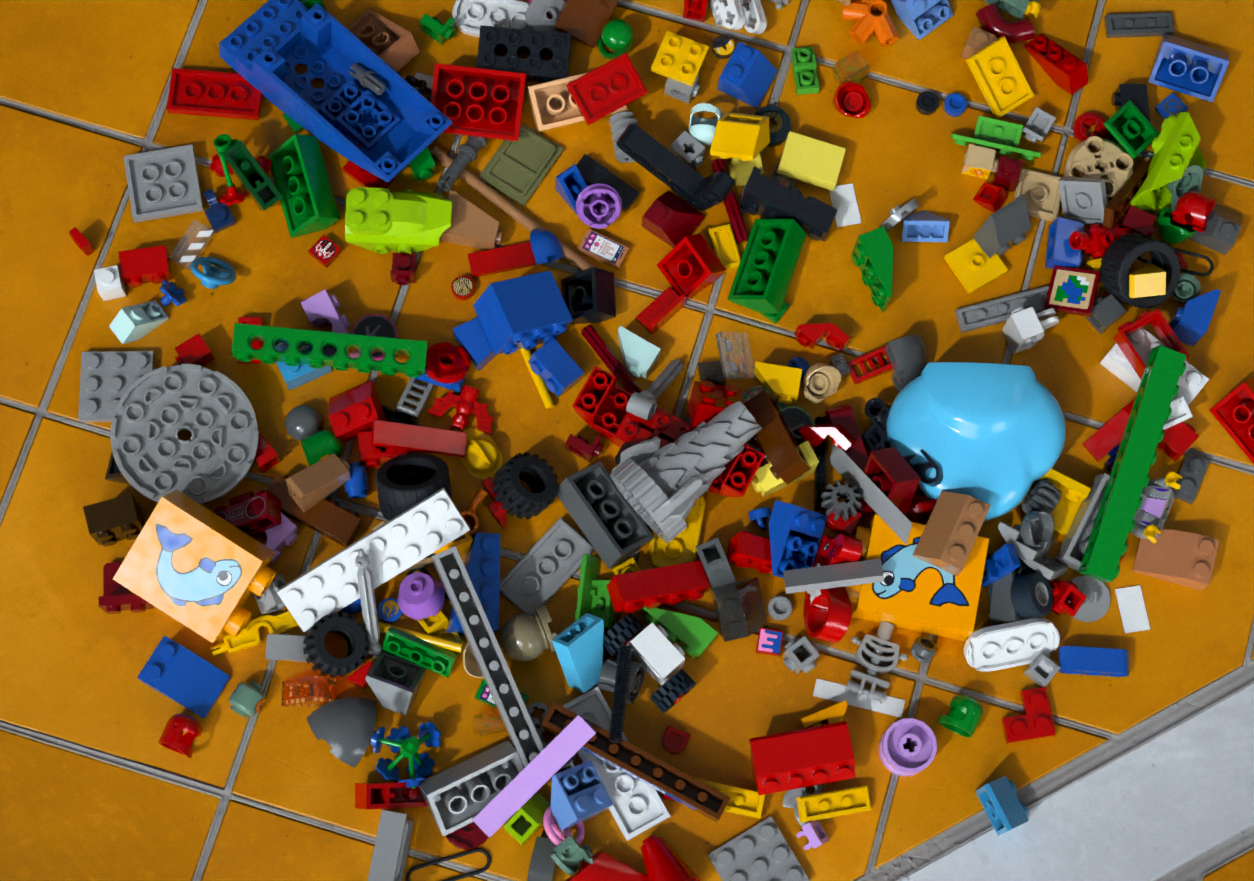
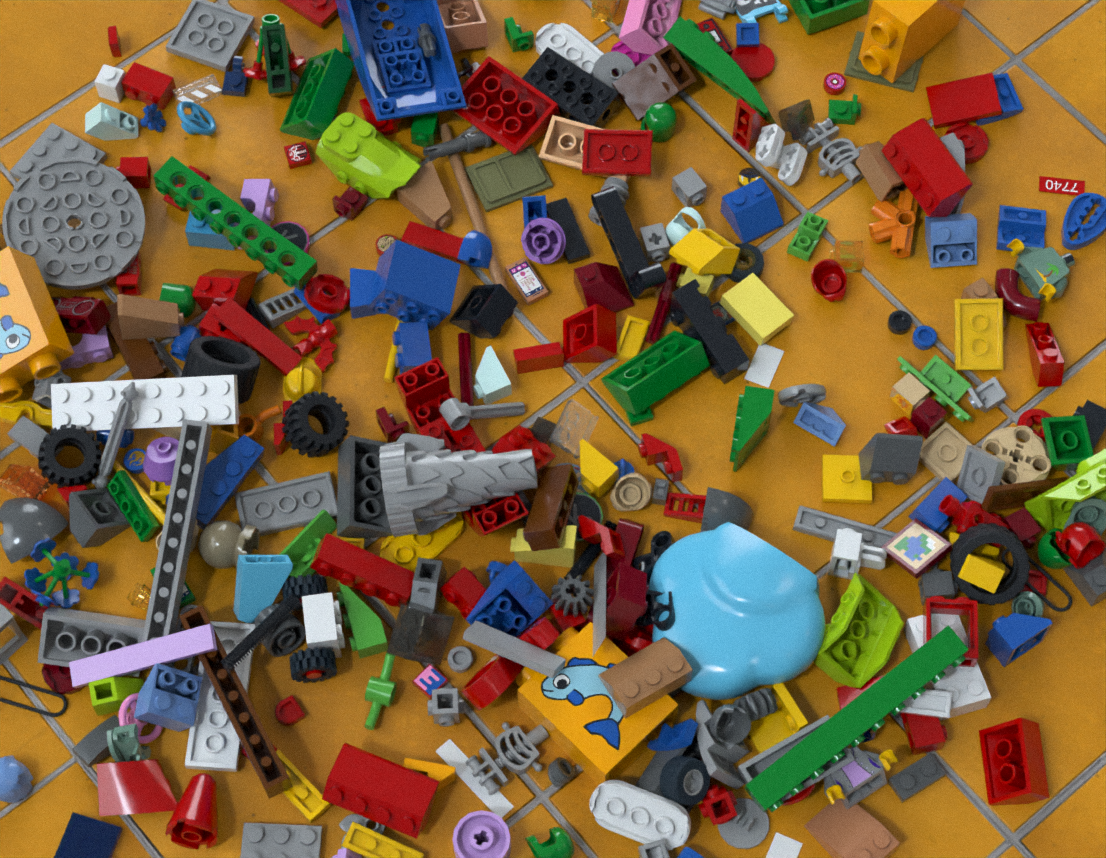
camera: 40 degrees right, 10 degrees down
dark grey hair [285,405,324,441] -> none
yellow bracket [651,31,709,86] -> none
none -> bright green piece [364,652,397,730]
none -> lime slope [814,572,904,688]

